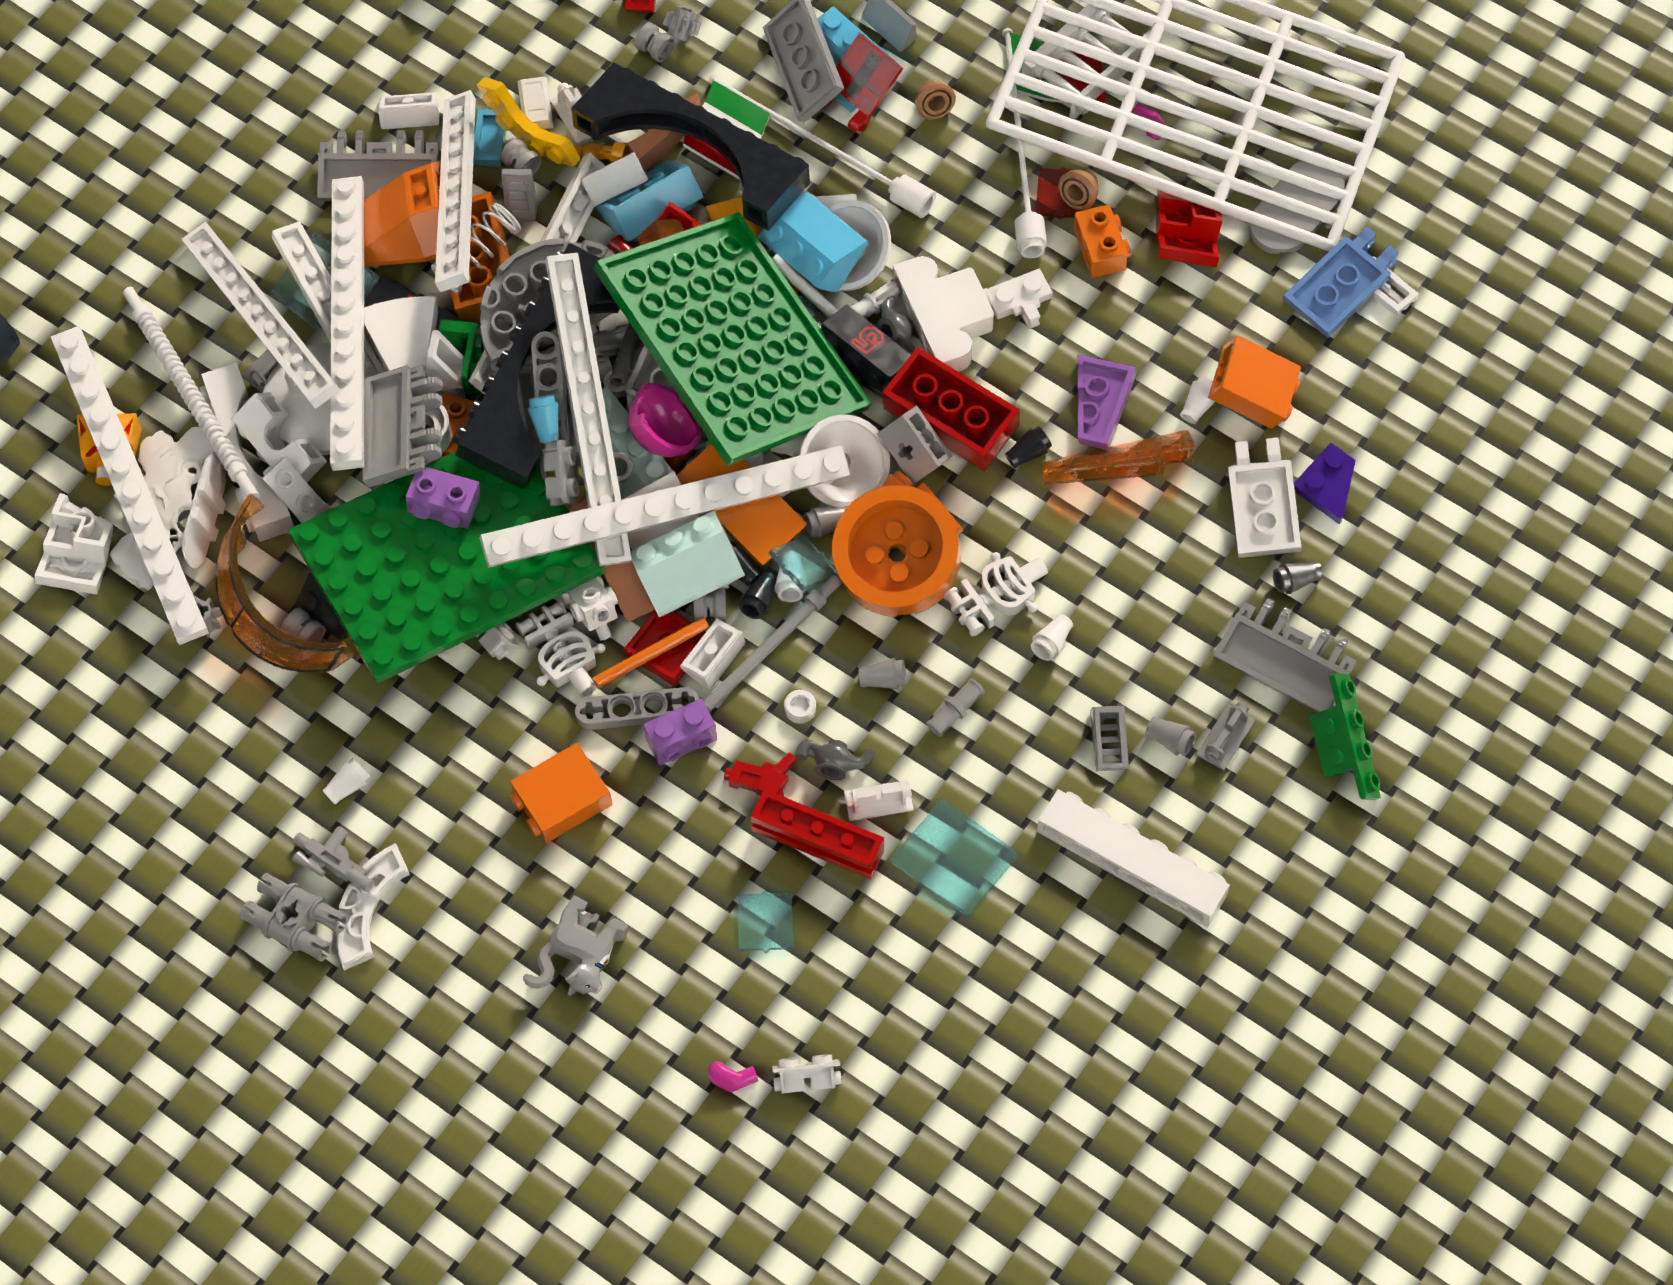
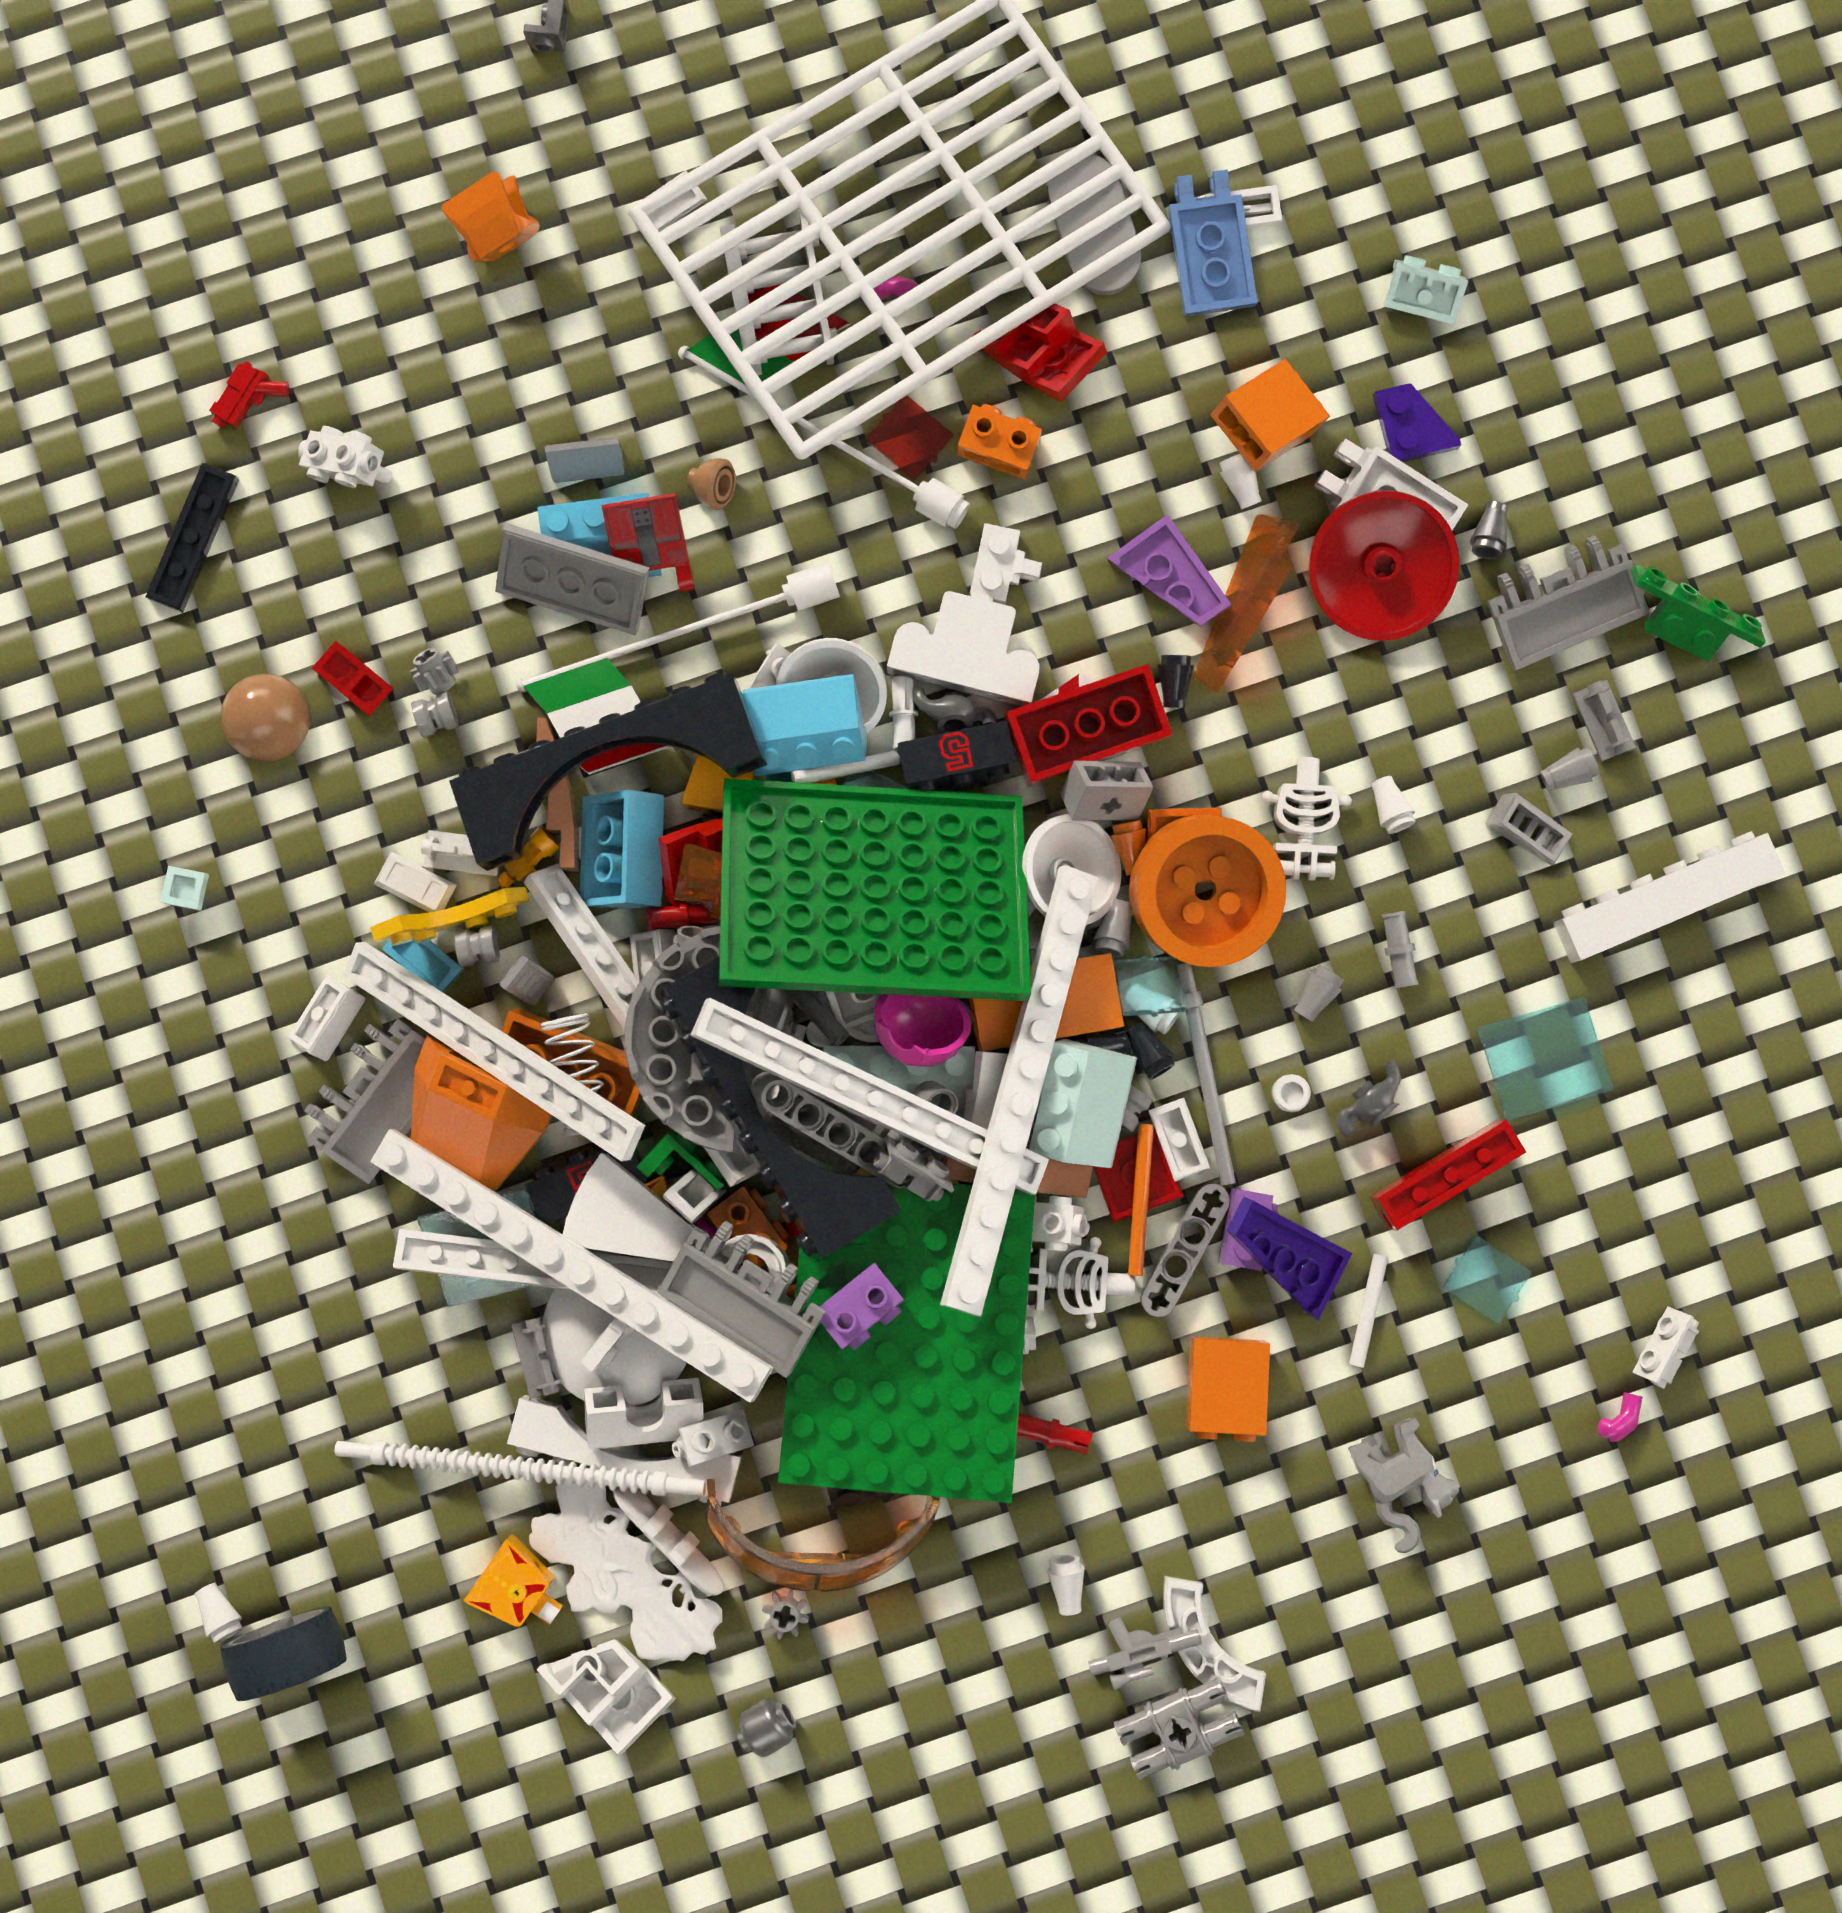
camera: 60 degrees left, 20 degrees up
white plate [51,325,209,645] -> none
white plate [181,222,341,409] -> none
light grey wheel [280,608,326,652] -> none
medium azure cone [527,395,559,443] -> none
white slope [581,152,649,207] -> none
red piece [724,752,797,796] -> none
white hinge [844,780,914,821] -> none
medium nougat brick [1058,169,1098,210] -> none
none -> flat silver head [737,1698,796,1757]
none -> red pin [1017,1413,1093,1456]
none -> dark purple wing [1226,1196,1352,1320]
none -> red dish [1308,490,1460,641]
none -> white bar [1349,1254,1388,1368]
none -> light aqua bracket [1383,255,1468,325]

